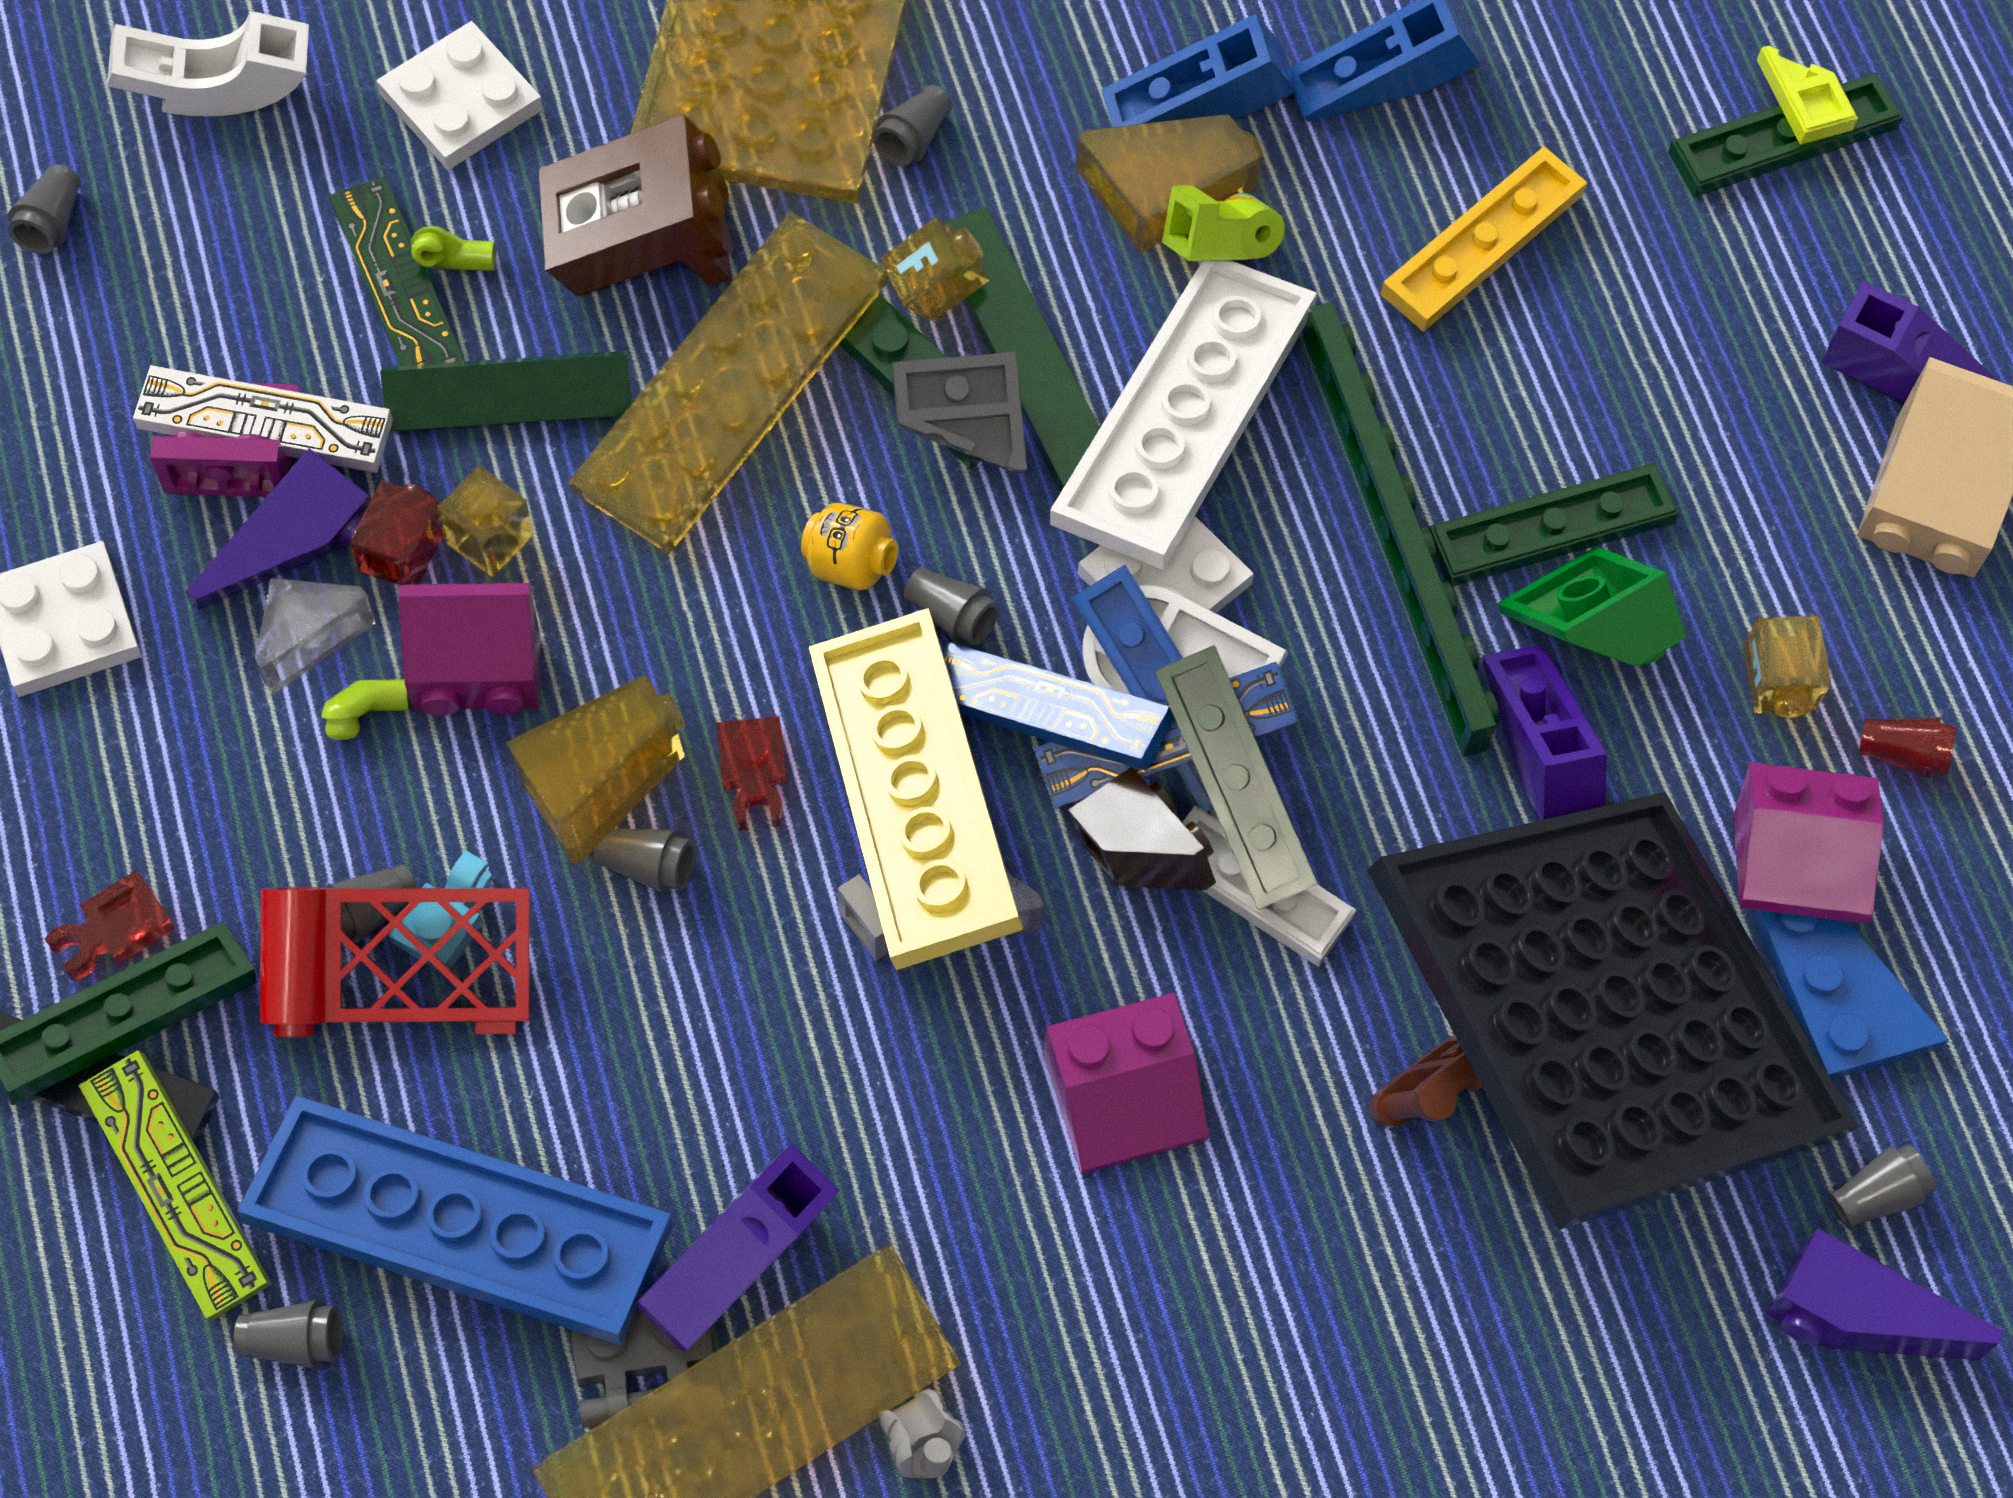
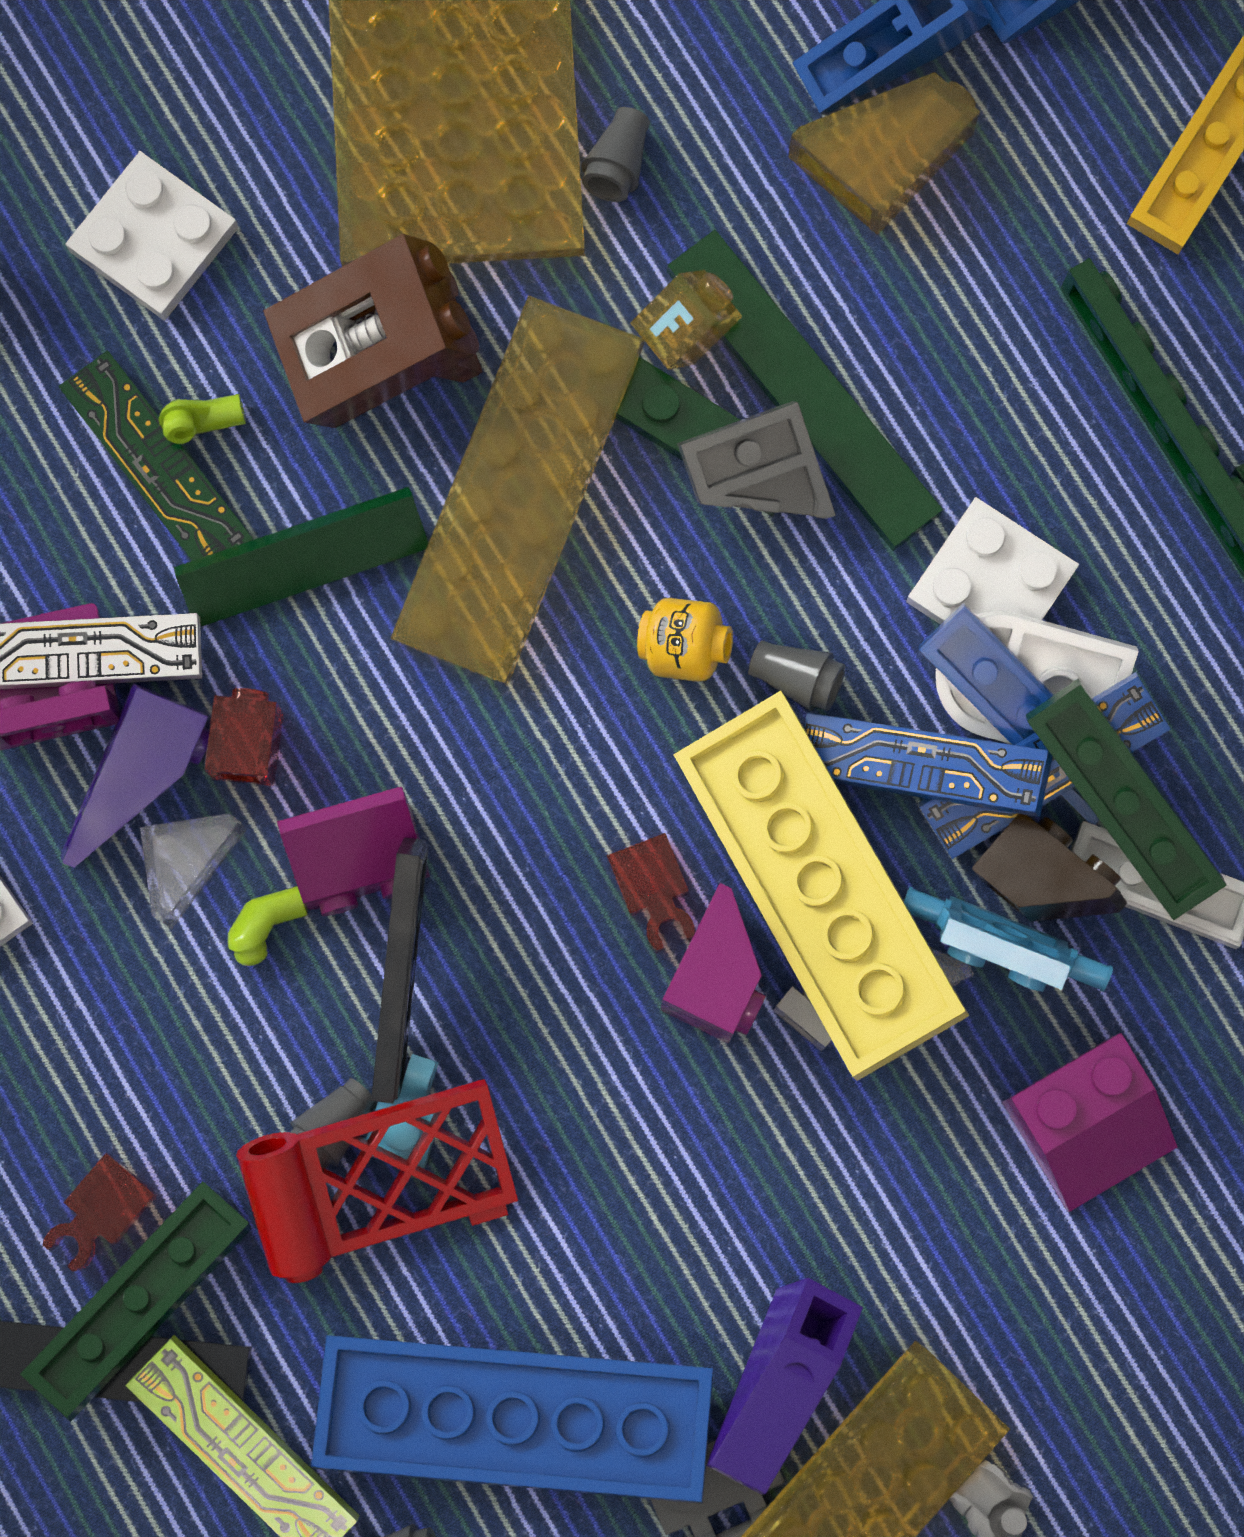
camera: 10 degrees left, 15 degrees up
clear yellow brick [437,465,533,578] -> none
clear yellow slope [506,675,685,864] -> none
dark grey cone [594,827,696,893] -> none
white plate [1050,260,1317,570] -> none
lime leg [1162,185,1285,261] -> none
none -> black tile [371,837,429,1104]
none -> magenta slope [661,883,766,1044]
none -> dark azure plate [903,886,1113,992]

